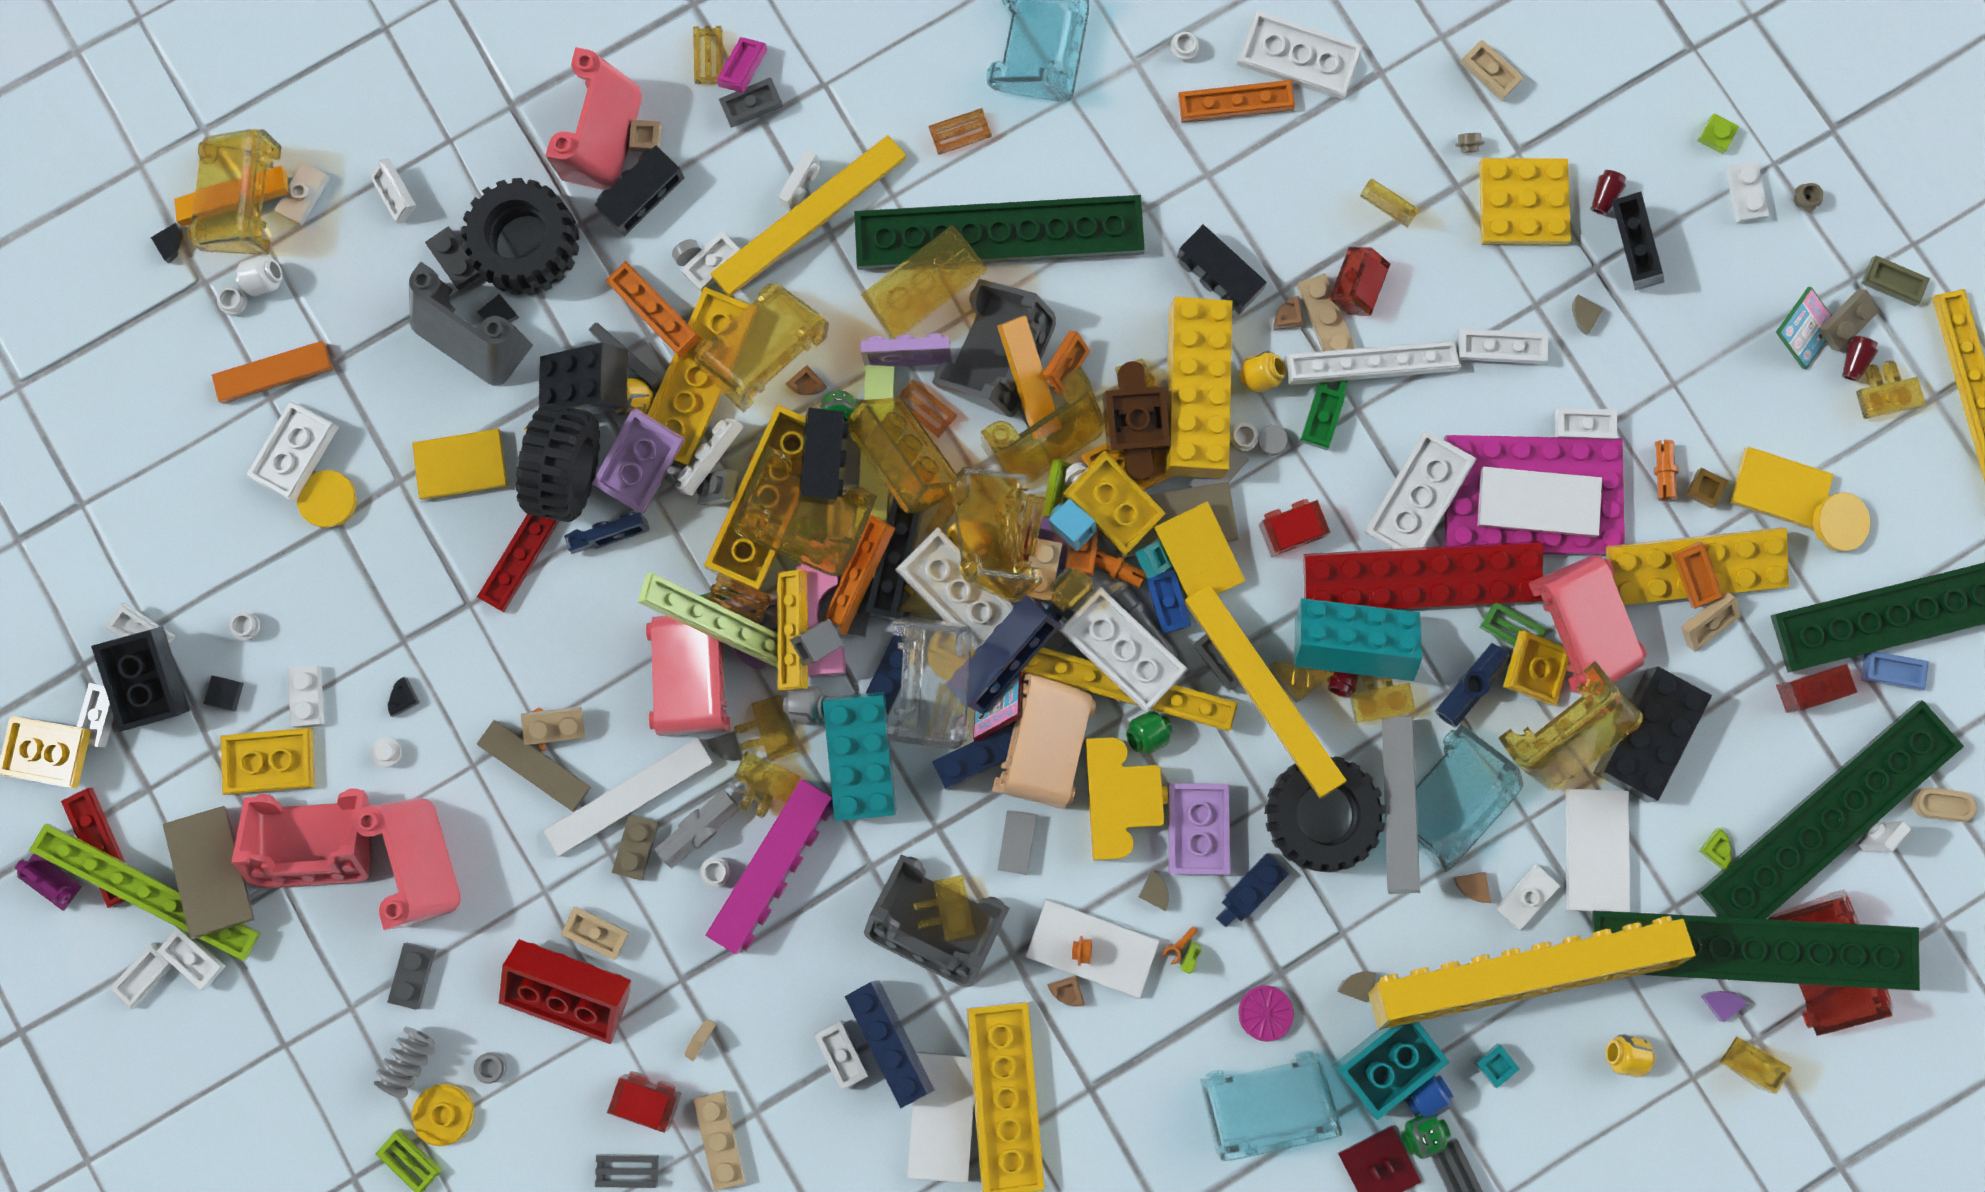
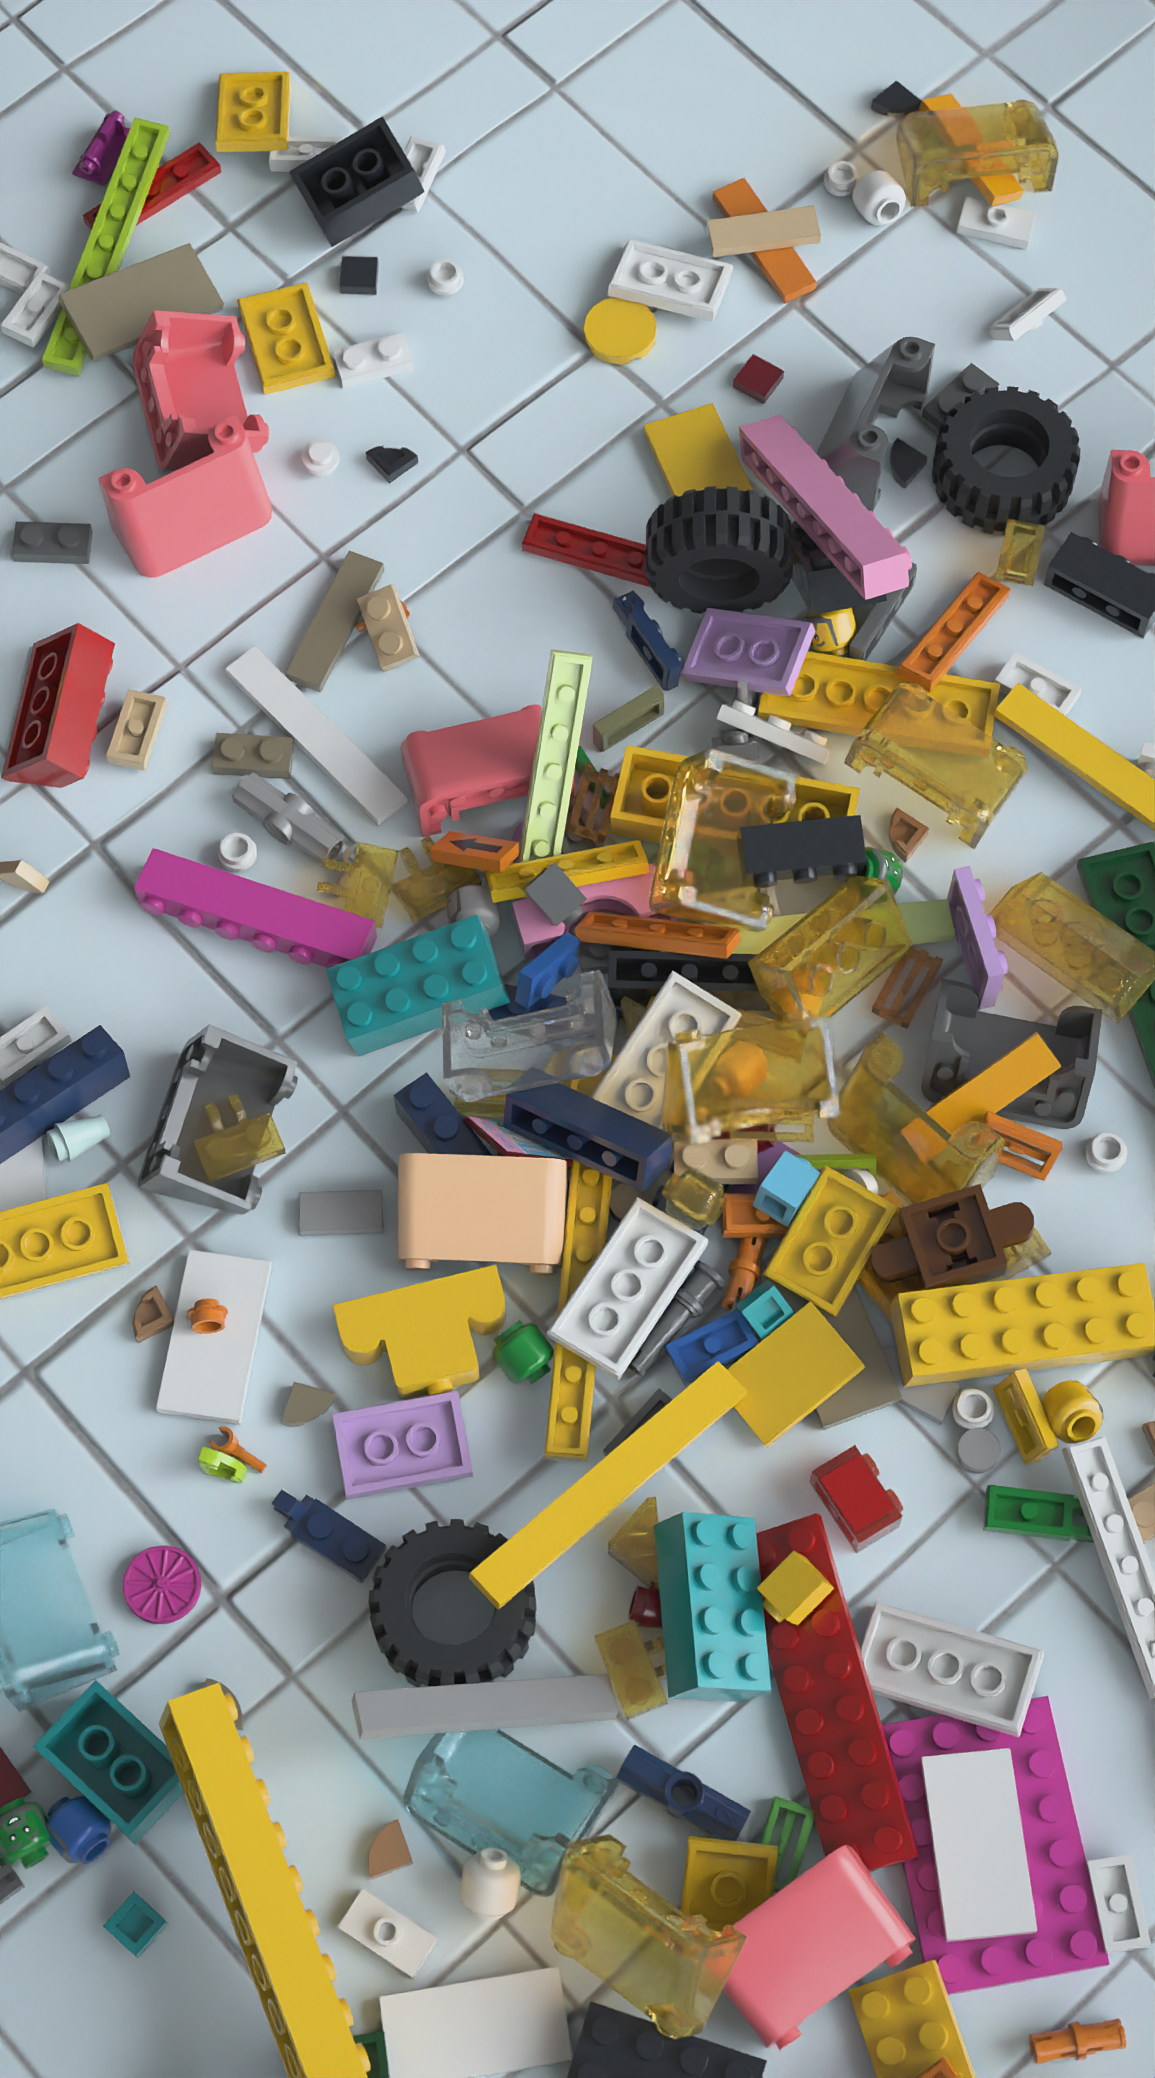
camera: 75 degrees right, 15 degrees down
light grey tile [672,239,702,266] -> none
clear smoke tile [706,731,744,761] -> none
none -> light aqua cone [46,1114,111,1162]
none -> orange tile [430,831,520,873]
none -> white head [460,1848,521,1921]
none -> blue plate [515,932,580,1009]
none -> olive tile [593,685,664,752]
none -> tan tile [707,206,821,257]
none -> dark red tile [733,354,784,404]
none -> bright pink brick [739,415,912,600]
none -> yellow brick [757,1551,834,1625]
none -> yellow tile [993,1368,1059,1465]
none -> clear yellow slope [995,519,1046,586]
none -> white plate [1085,1133,1127,1173]

